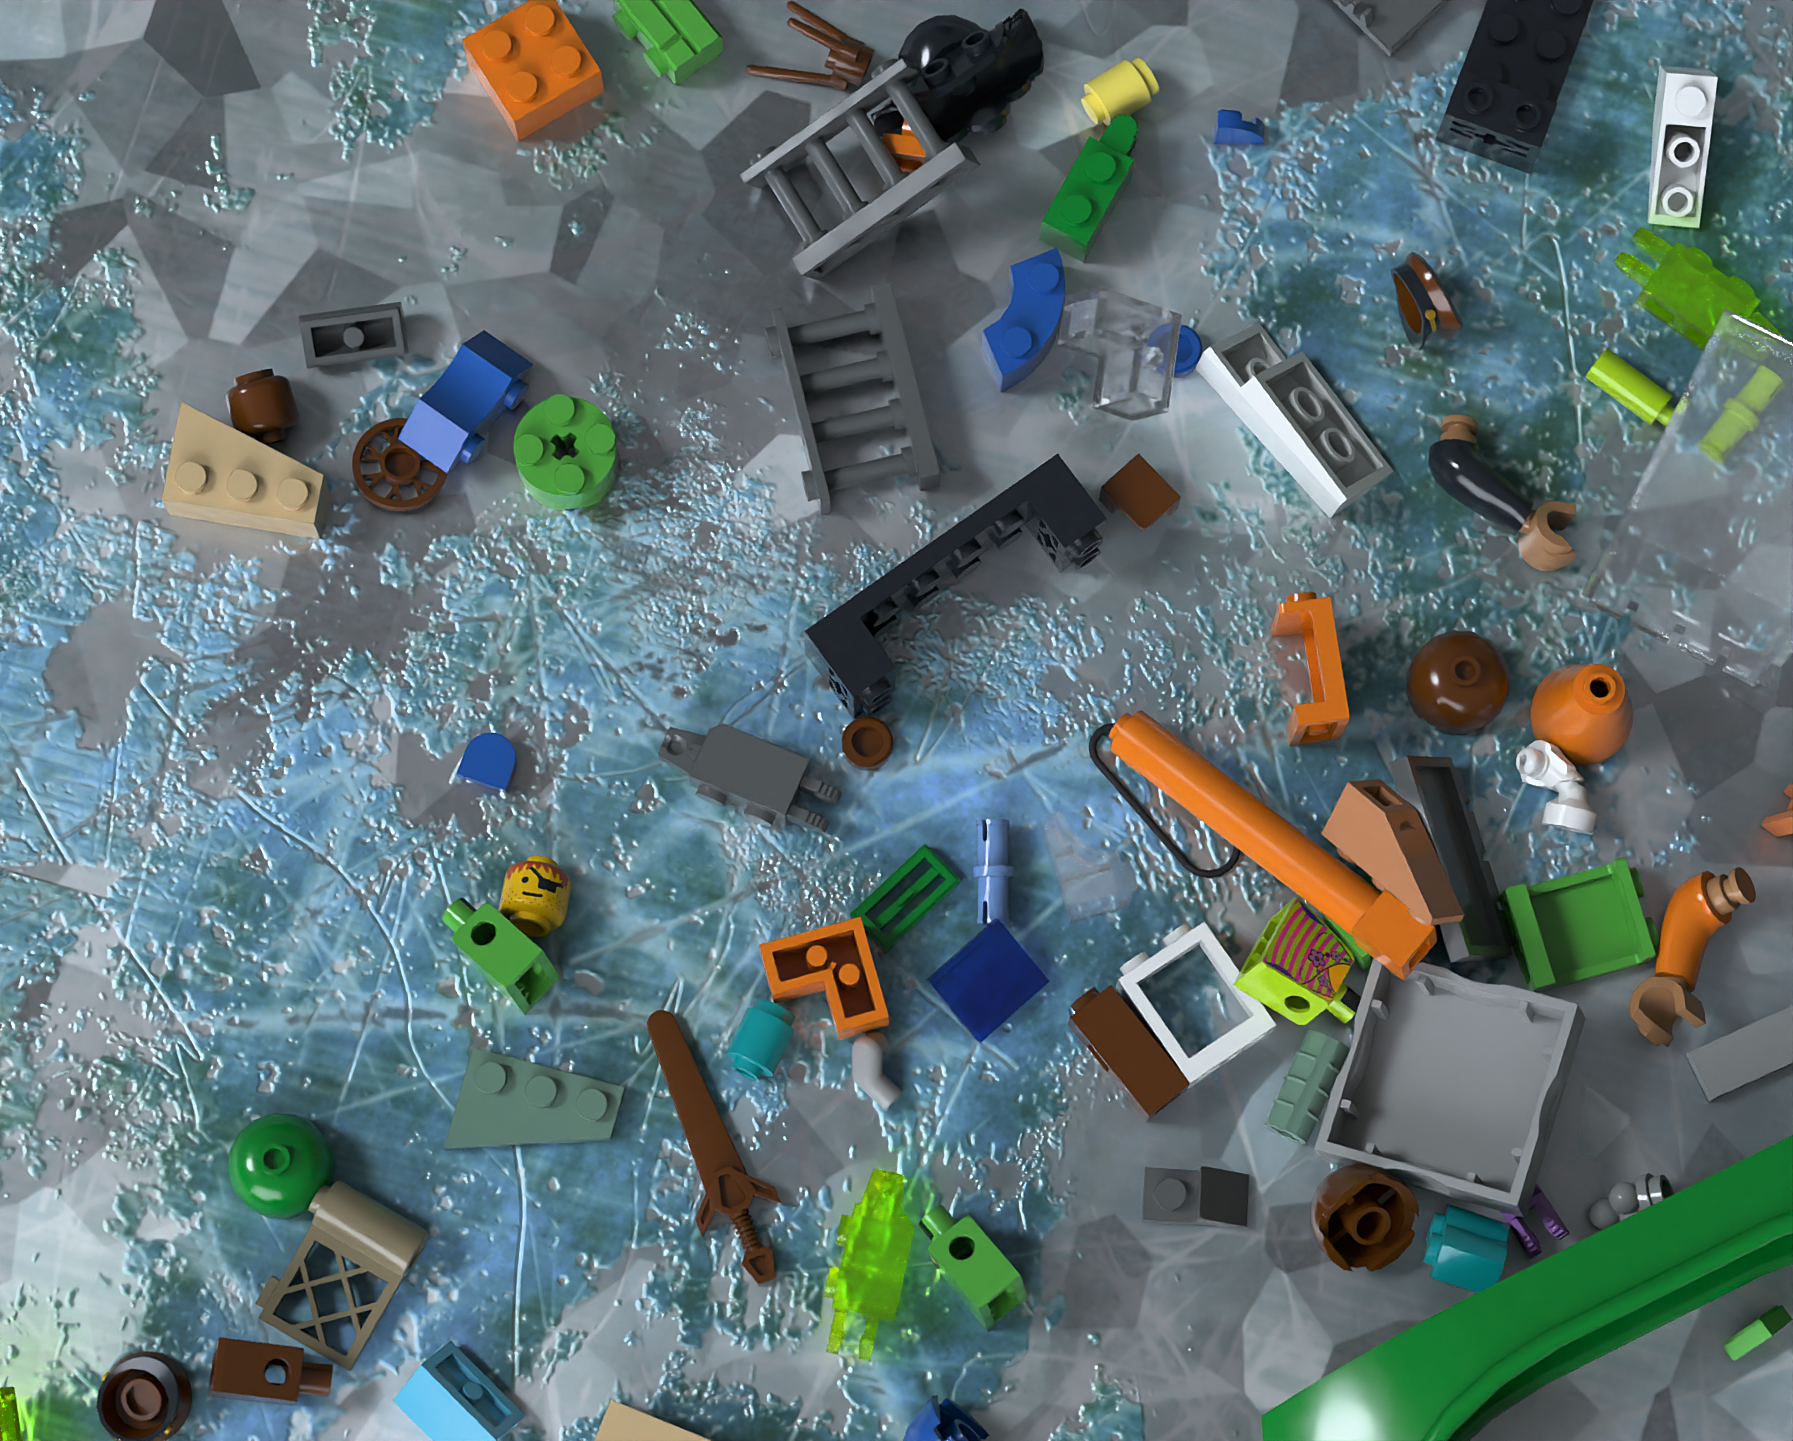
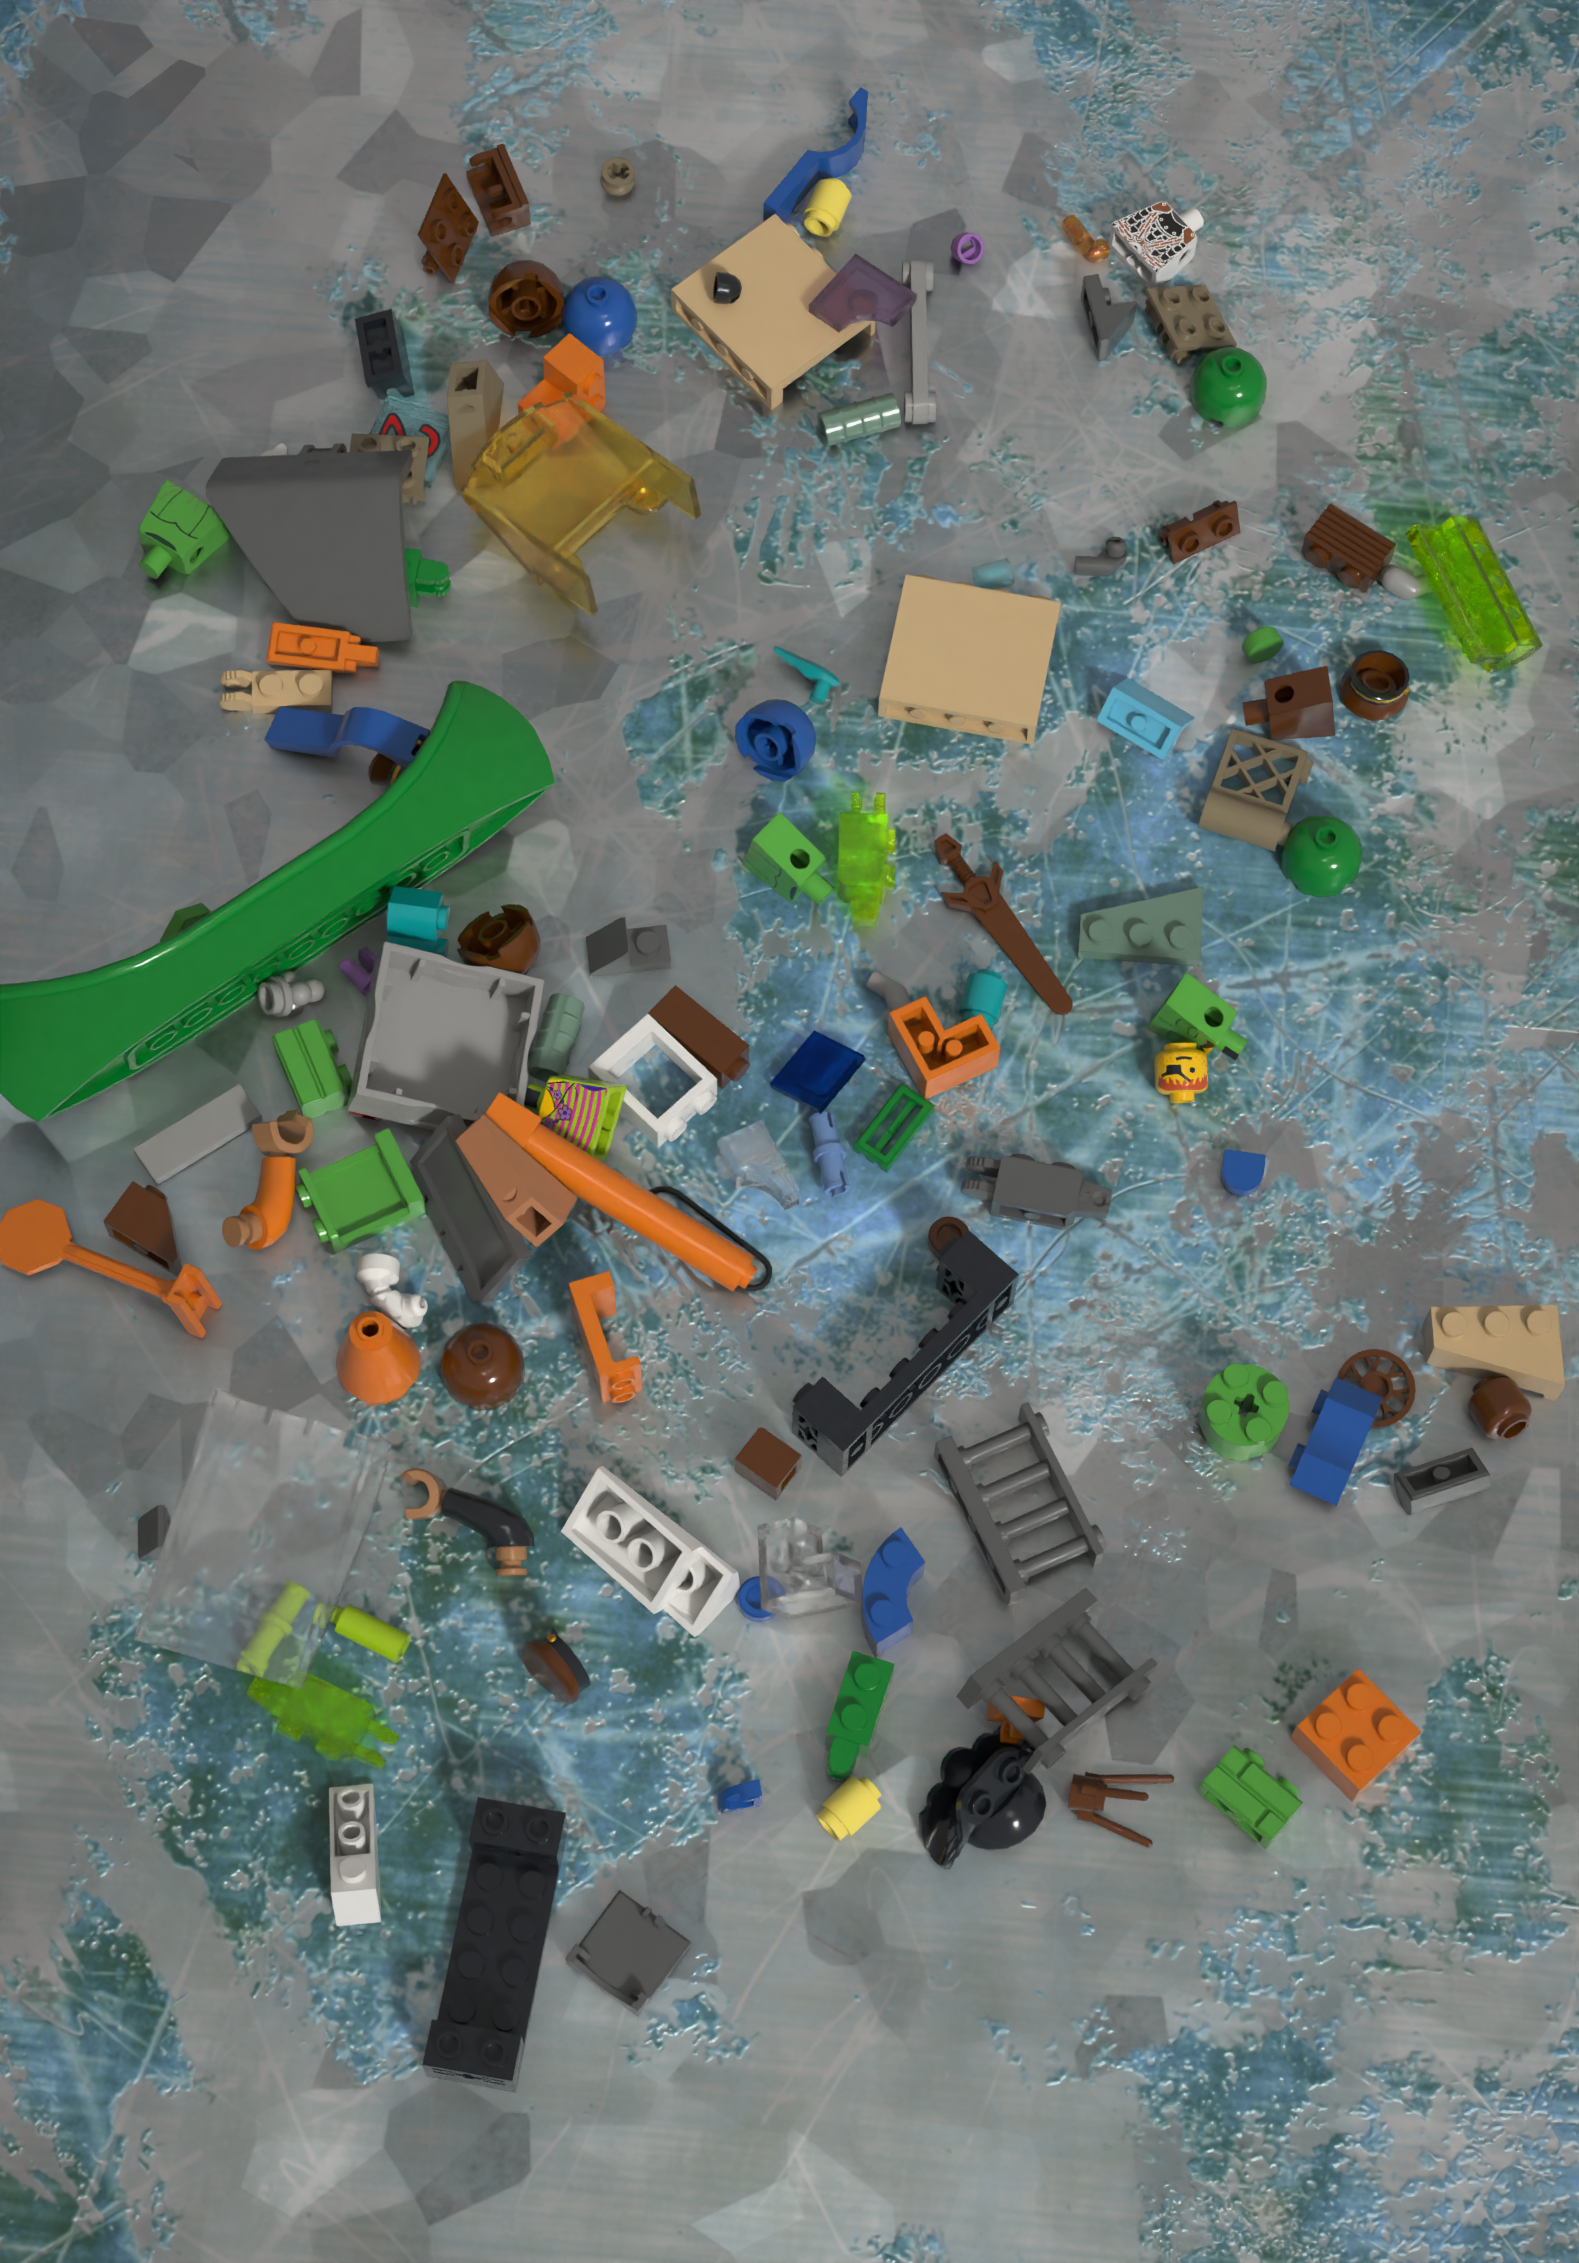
camera: 170 degrees right, 10 degrees down
none -> bright green brick [272,1019,352,1119]

